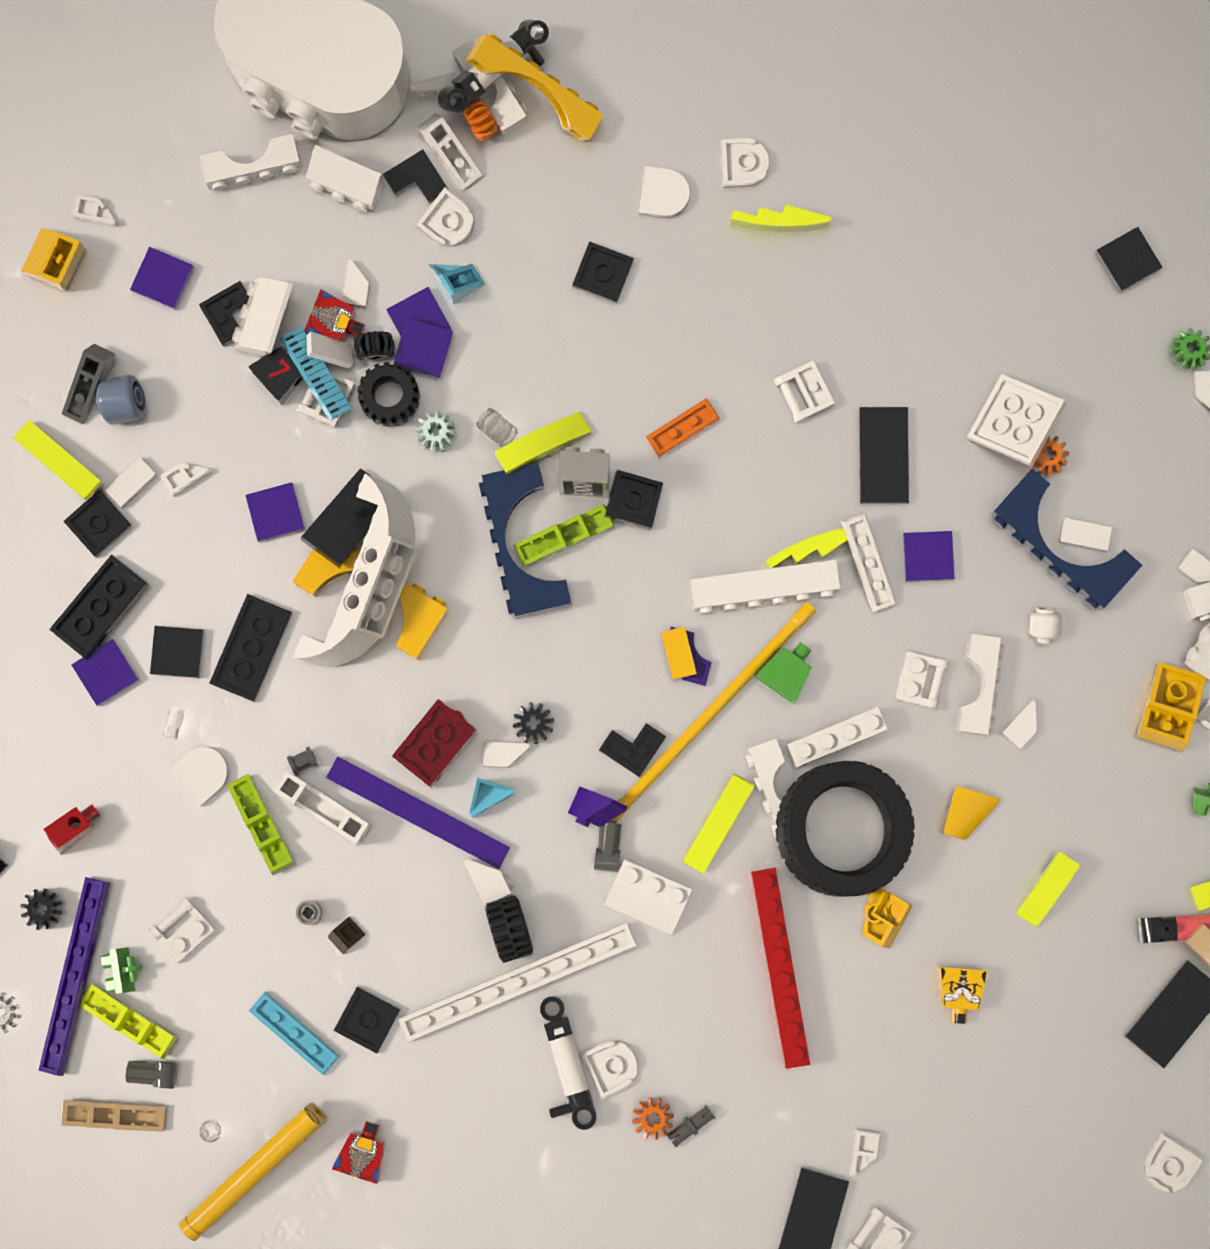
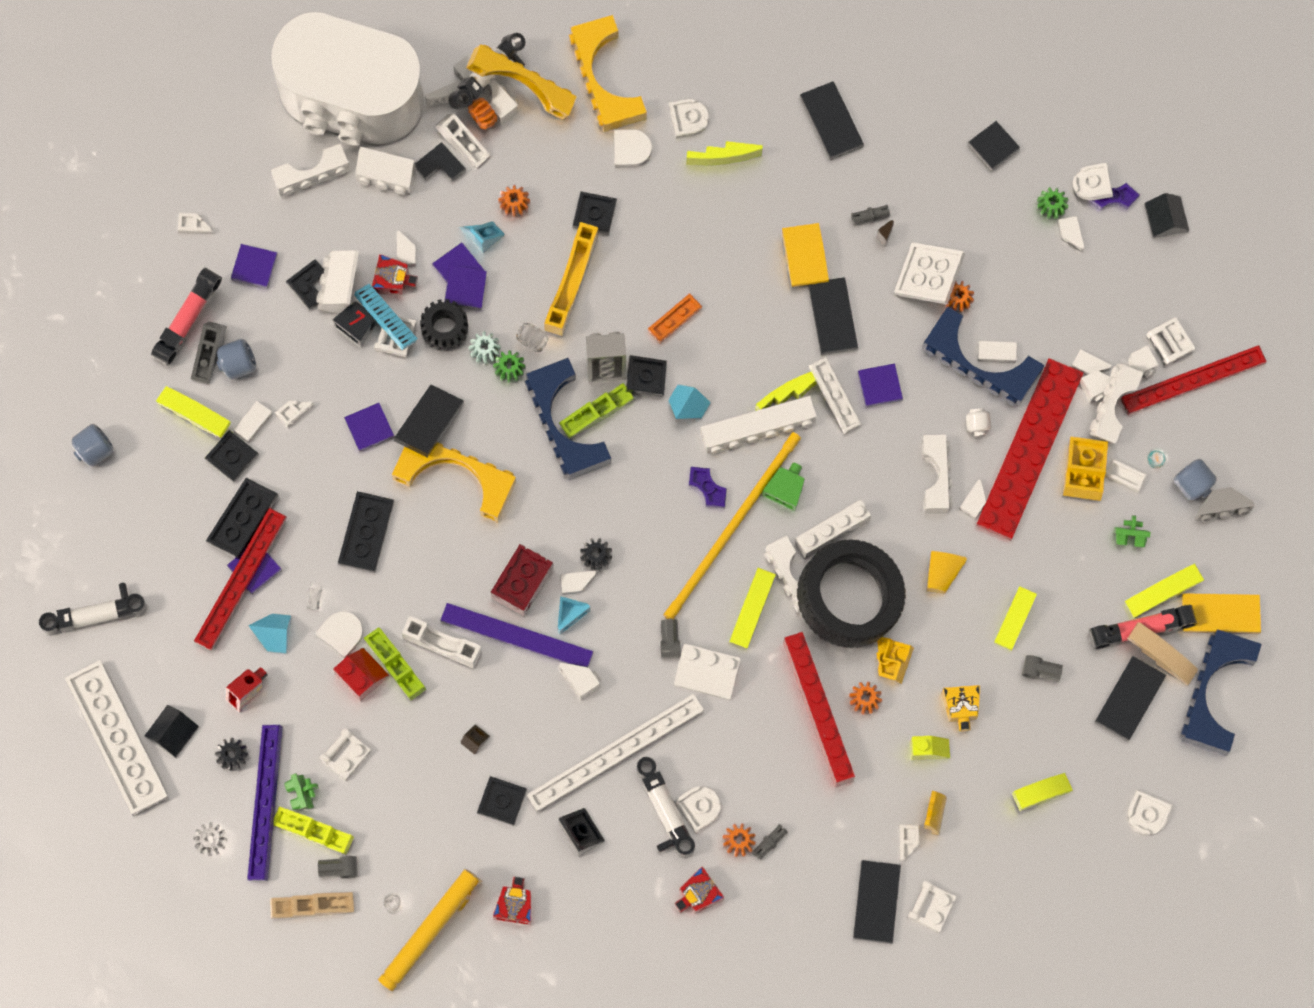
camera: 15 degrees left, 10 degrees down
yellow slope [21,228,85,291] -> none
black tile [150,626,204,679] -> none
medium azure tile [249,992,340,1075] -> none
dark grey bush [287,746,318,776] -> none
white slope [293,474,419,667] -> none
light grey wheel [296,901,323,925] -> none
white tile [306,332,353,369] -> none
black gear [353,331,395,361] -> none
white tile [416,187,474,246] -> none
black tyre [485,895,533,963] -> none
neon yellow slope [494,411,592,475] -> none
dark purple slope [568,786,628,827] -> none
black tile [599,723,666,777] -> none
yellow tile [661,626,697,680] -> none
white plate [774,360,835,423] -> none
white plate [895,651,950,710] -> none
none -> black piece [151,267,222,366]
none -> red tile [194,508,287,651]
none -> medium azure slope [248,614,292,654]
none -> red slope [333,648,390,702]
none -> bright green gear [493,350,526,383]
none -> orange gear [498,184,530,217]
none -> yellow arch [544,222,598,336]
none -> black slope [558,808,605,857]
none -> yellow arch [568,15,647,132]
none -> medium azure slope [668,385,711,419]
none -> torso [674,866,724,914]
none -> yellow slope [782,223,829,287]
none -> black tile [800,81,864,160]
none -> orange gear [849,682,882,715]
none -> dark grey pin [851,205,890,225]
none -> dark brown slope [877,220,894,247]
none -> neon yellow slope [910,736,950,760]
none -> yellow slope [924,791,947,835]
none -> red plate [976,358,1083,541]
none -> neon yellow slope [1012,773,1073,812]
none -> dark grey piece [1022,655,1063,682]

